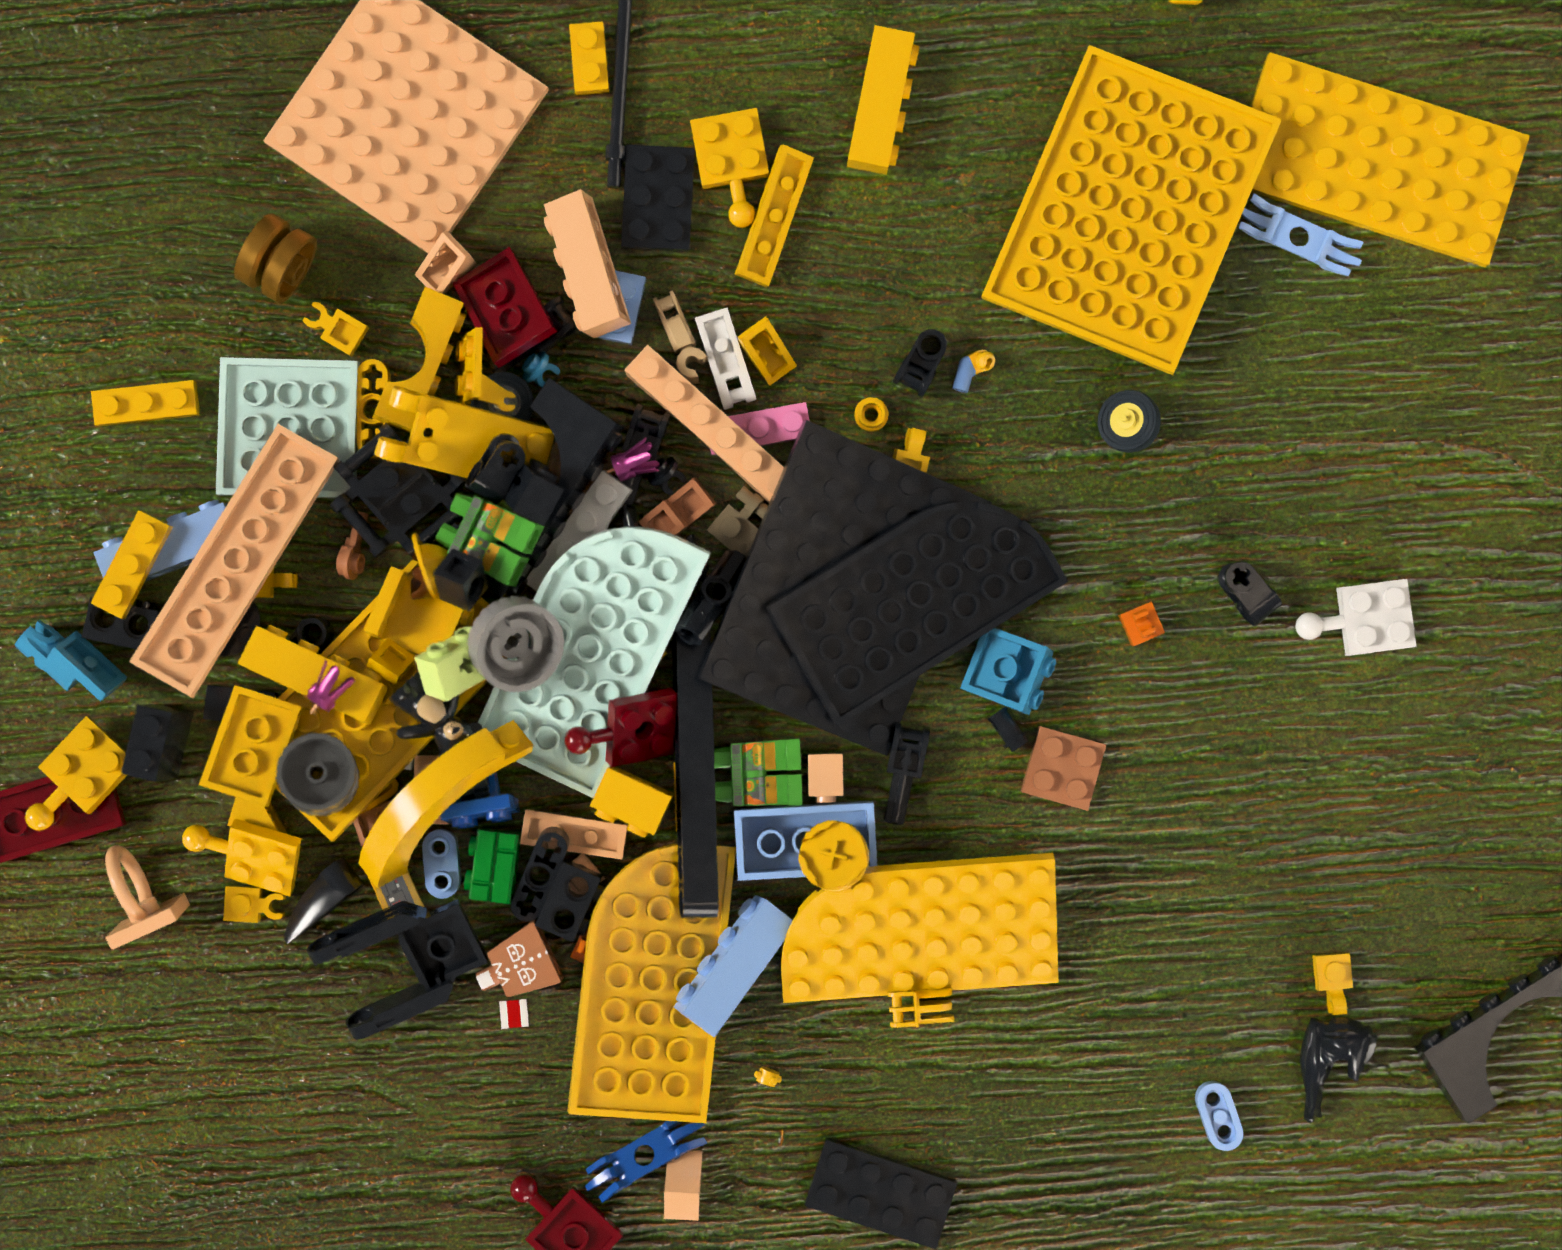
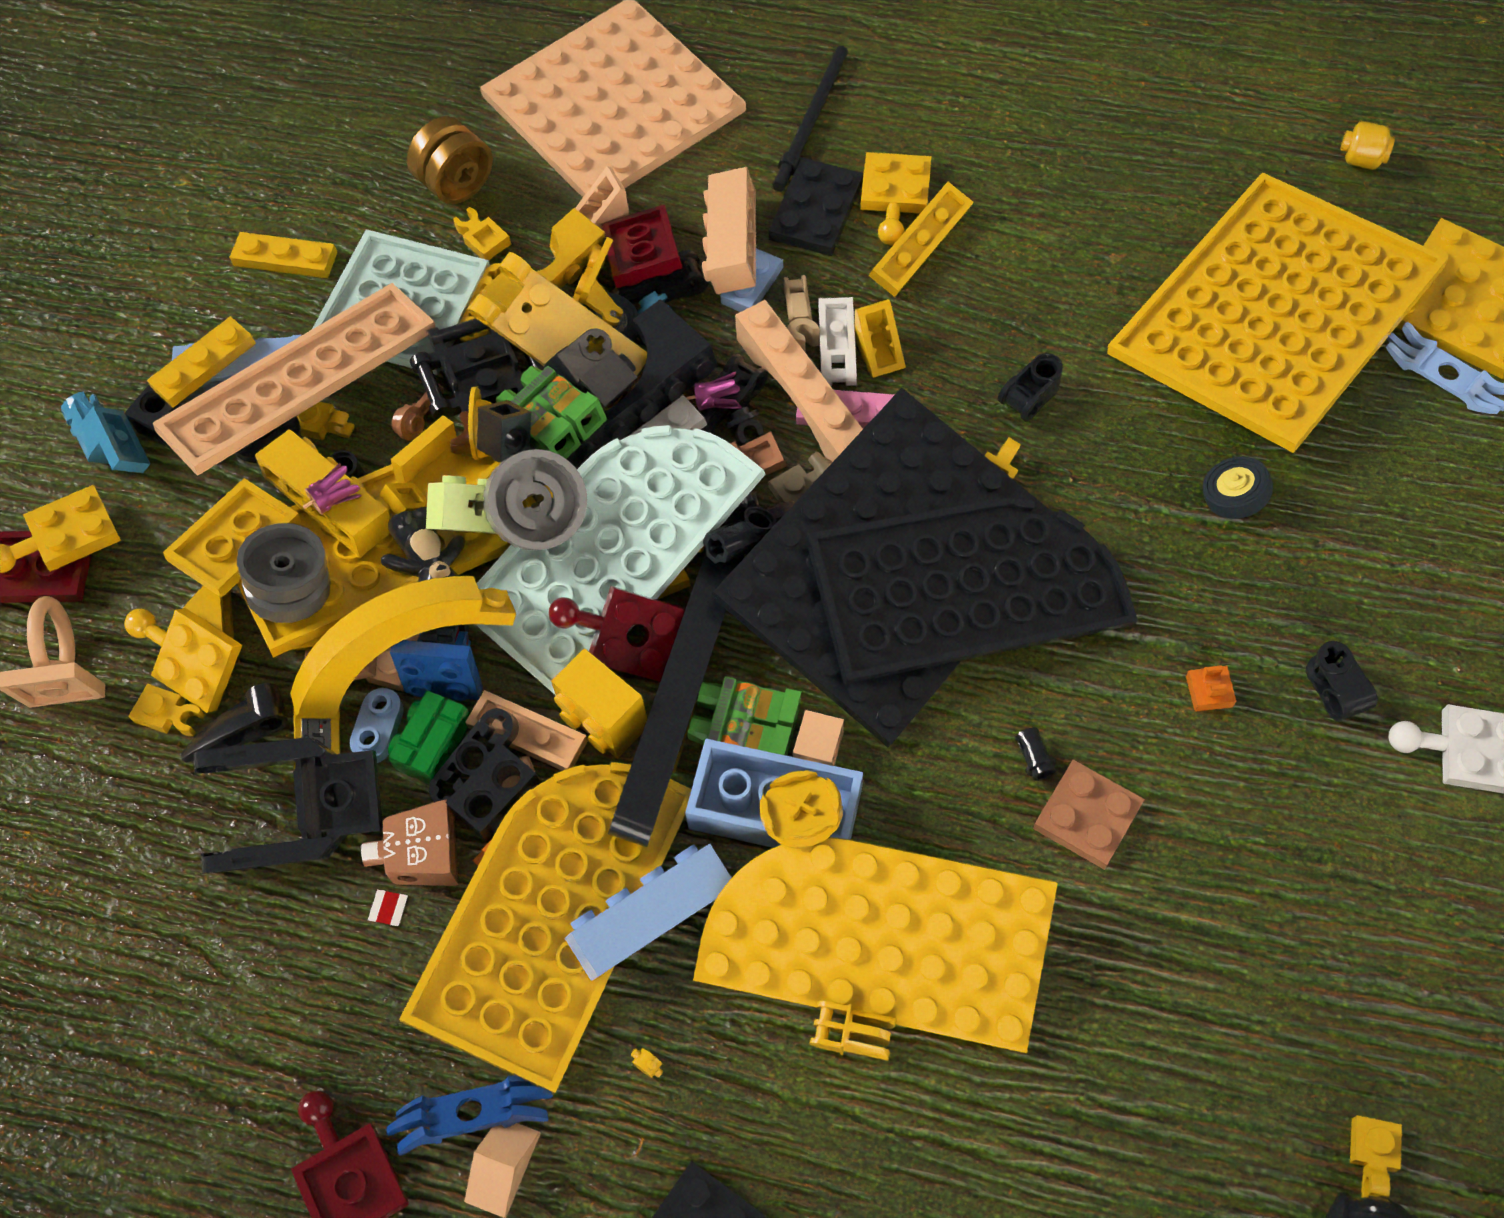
camera: 20 degrees right, 25 degrees down
black brick [121,704,194,782] -> none
yellow plate [569,21,610,95] -> none
yellow brick [847,25,920,175] -> none
yellow plate [854,397,889,432] -> none
black connector [884,722,930,825] -> none
arm [952,350,996,393] -> none
dark azure plate [960,628,1056,715] -> none

